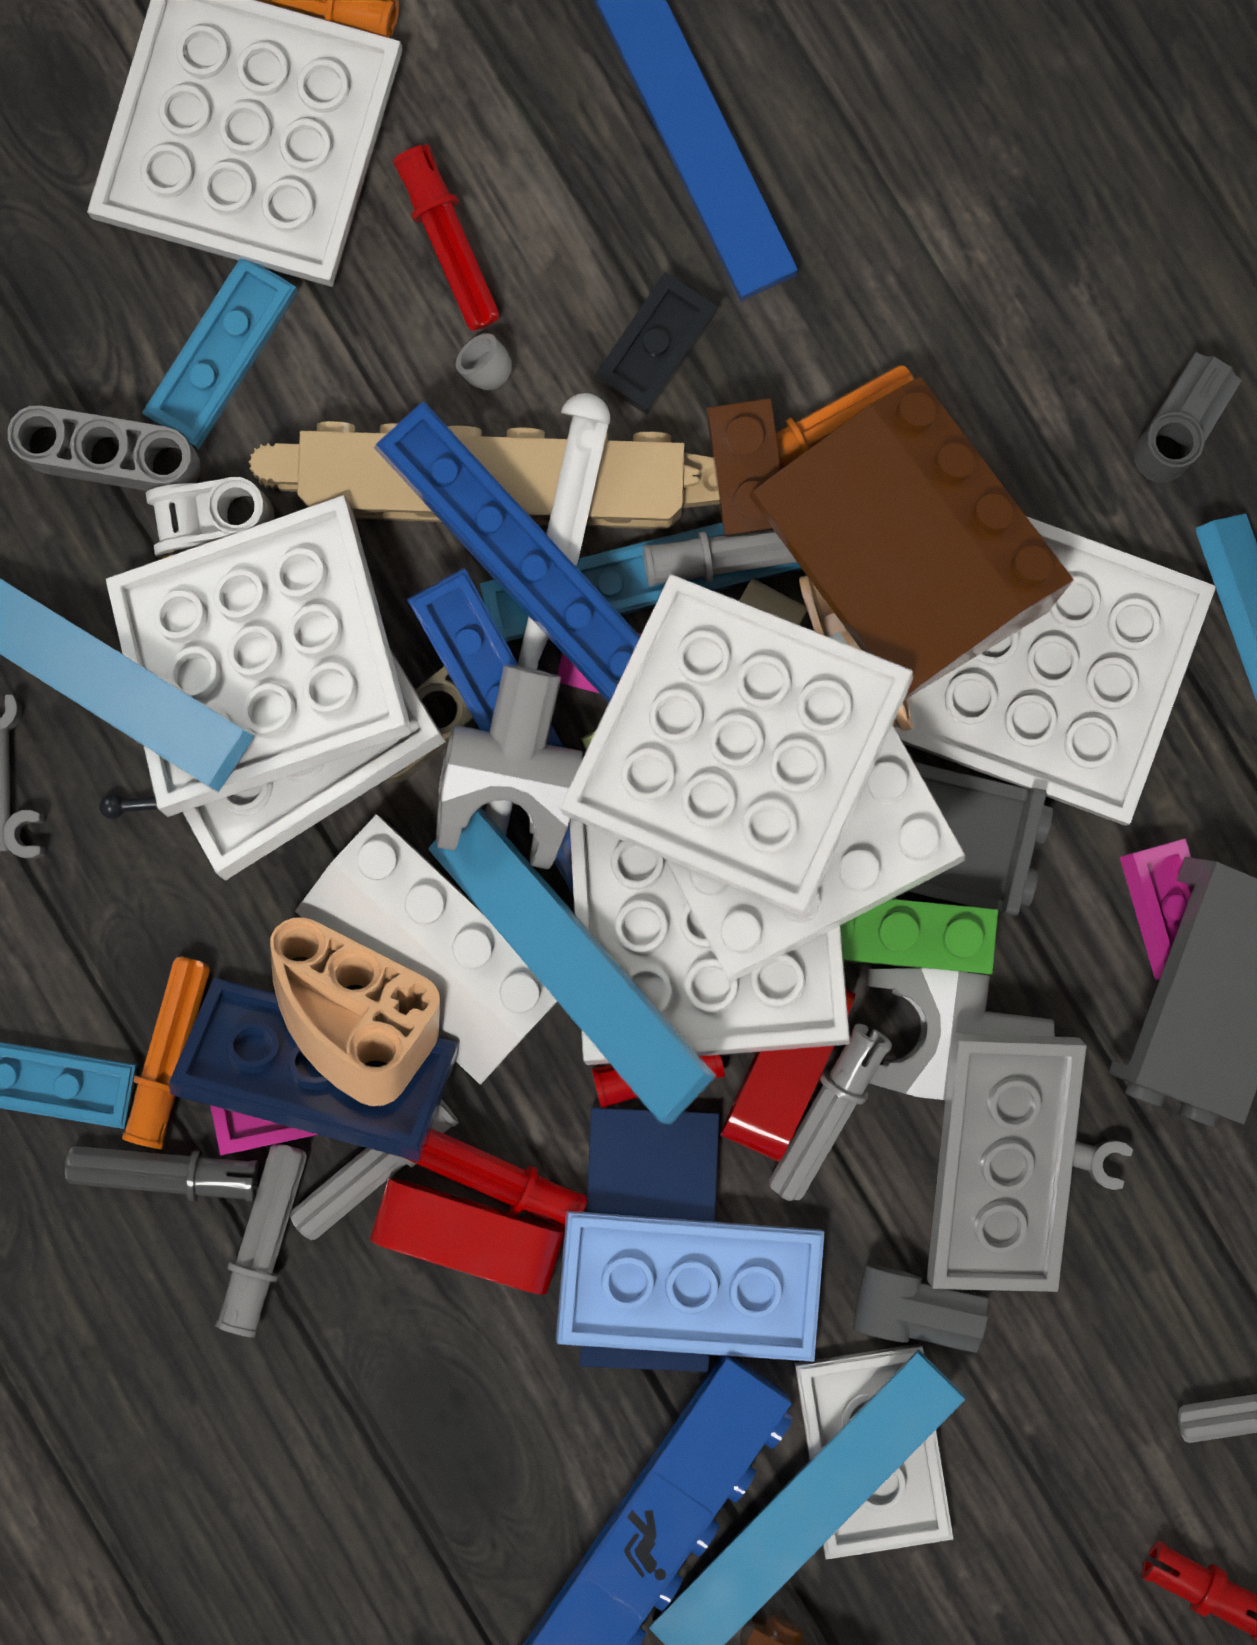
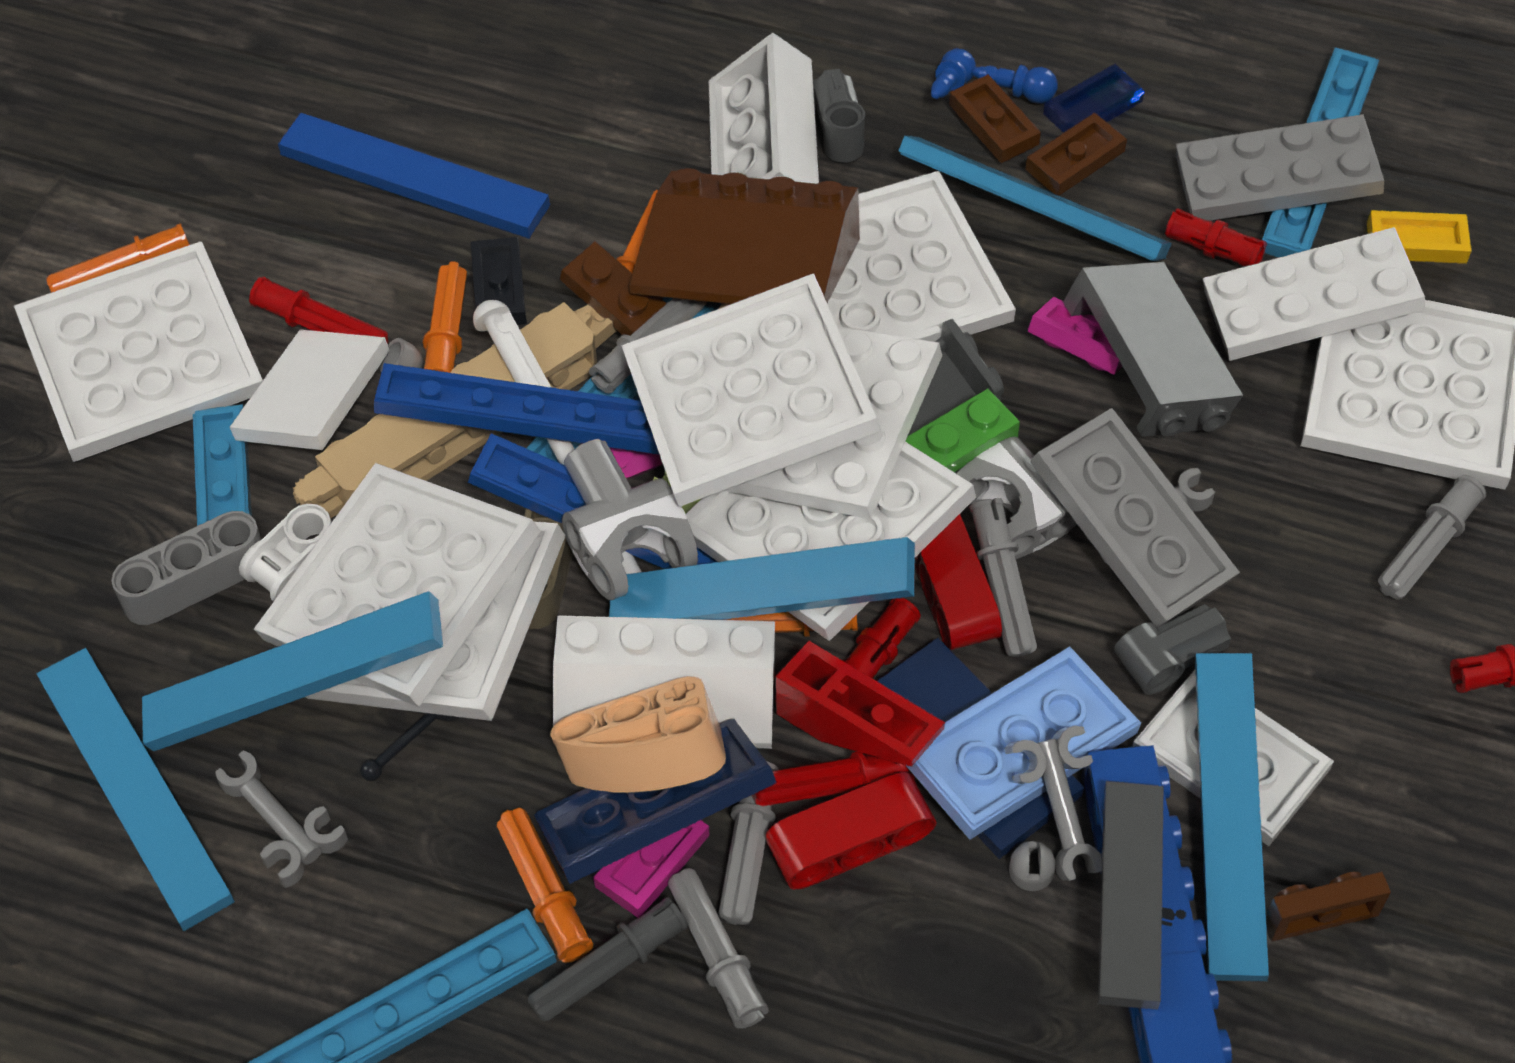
camera: 40 degrees left, 30 degrees down
none -> white tile [230,330,390,450]
none -> orange axle [423,261,467,373]
none -> white slope [709,33,819,184]
none -> red slope [776,641,945,767]
none -> light grey bar [1004,726,1102,881]
none -> light grey hinge [1009,841,1056,891]
none -> dark grey tile [1098,781,1164,1010]

